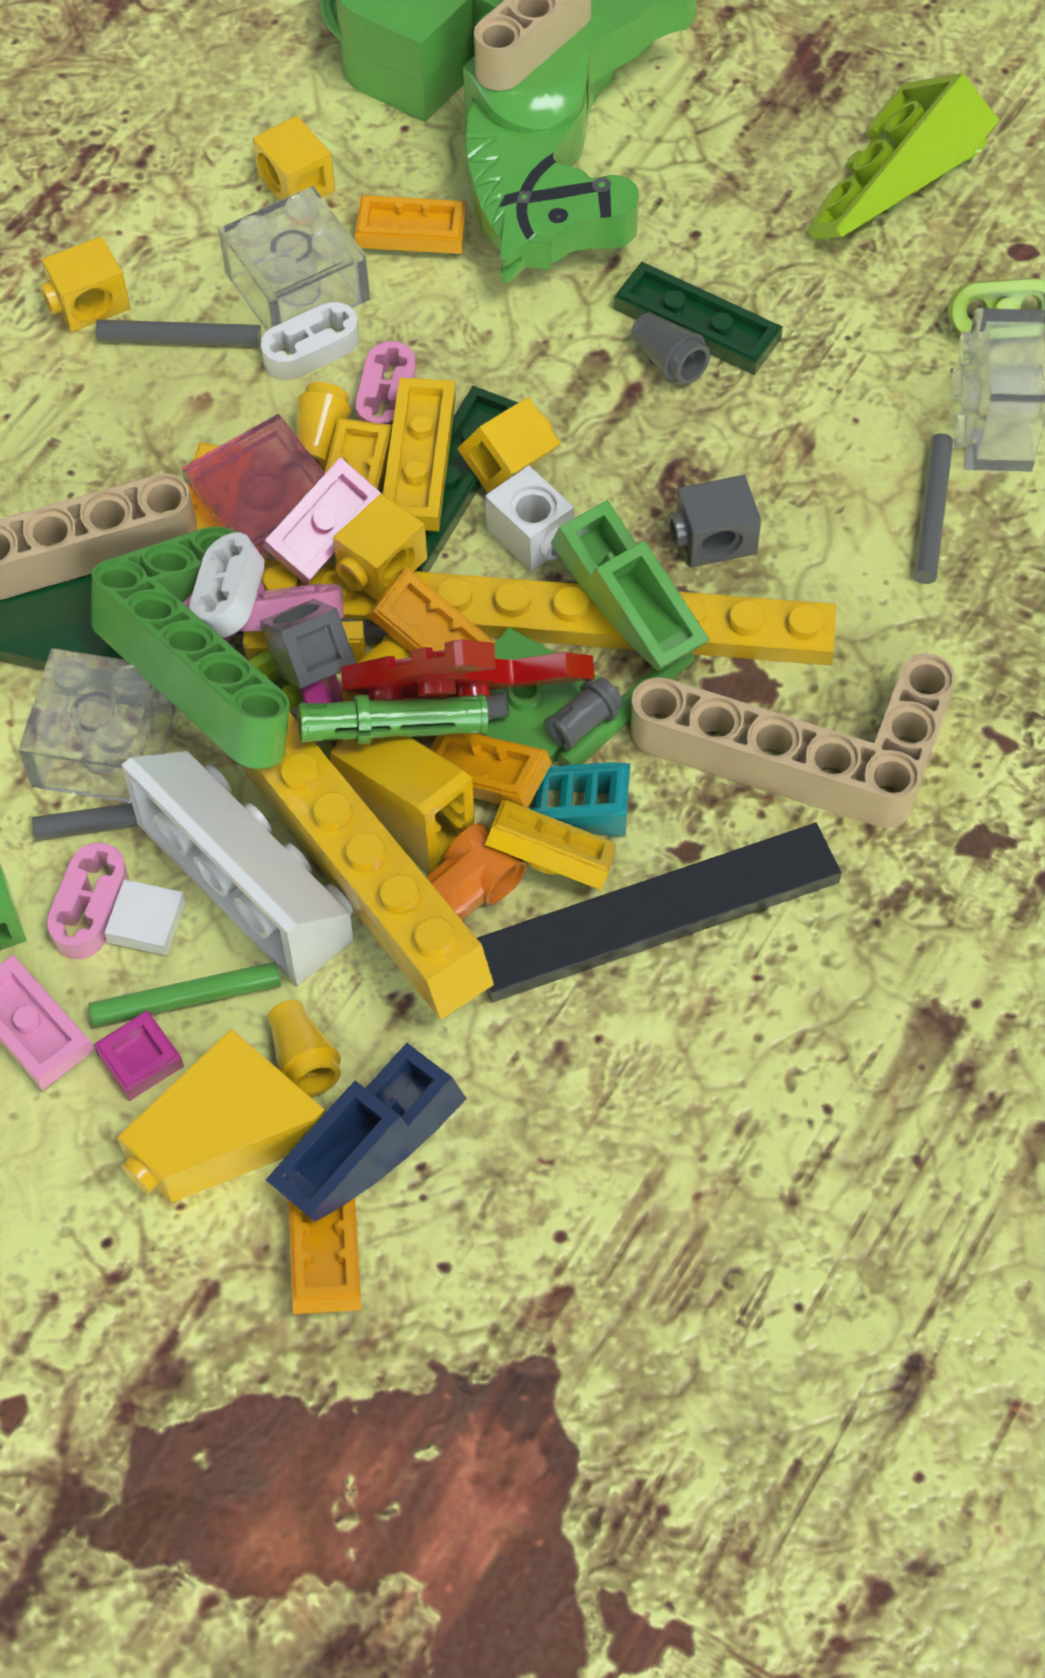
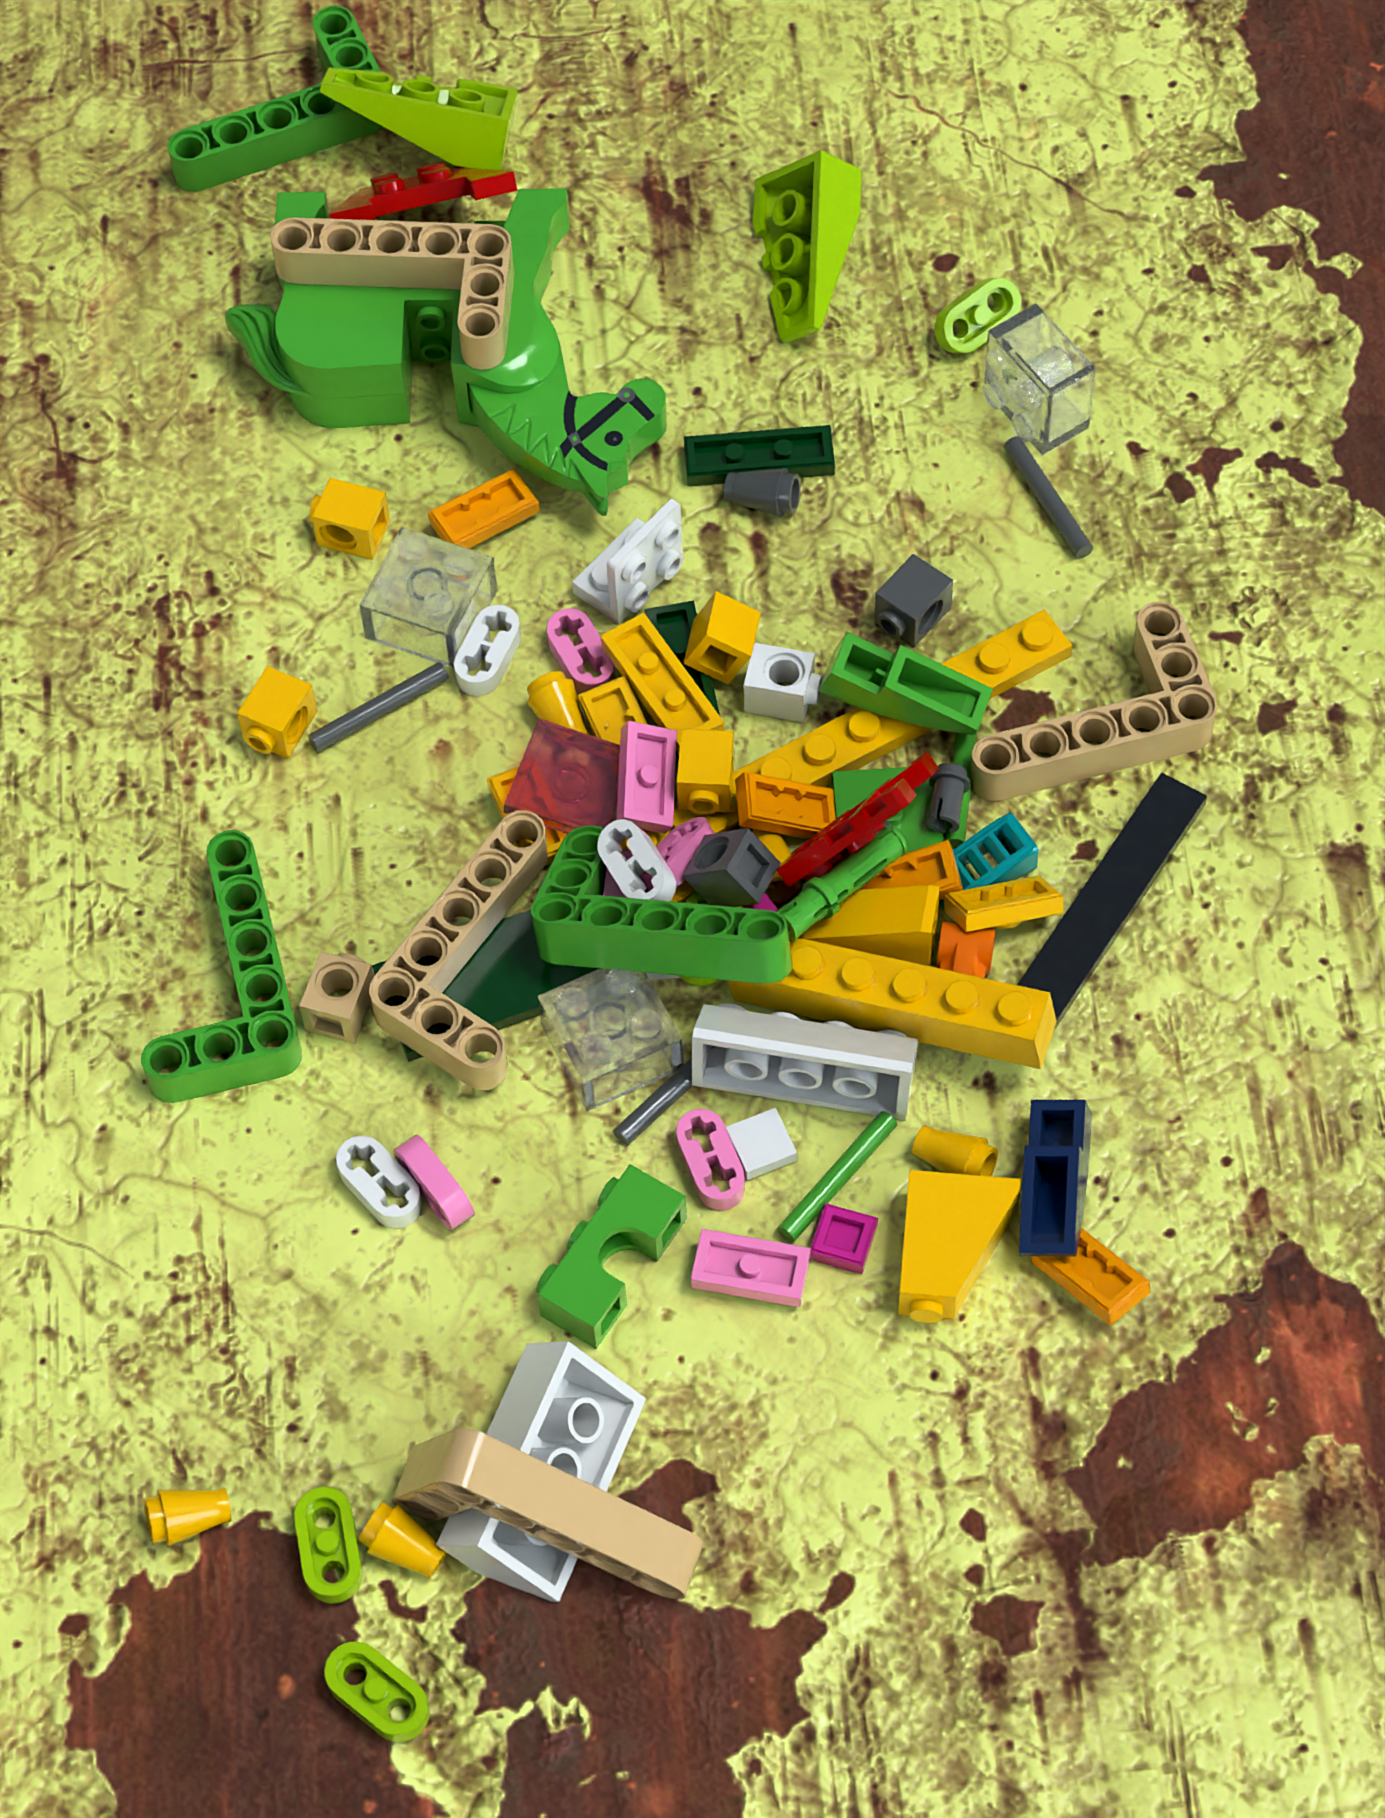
camera: 35 degrees left, 0 degrees up
none -> white bracket [572,499,684,625]

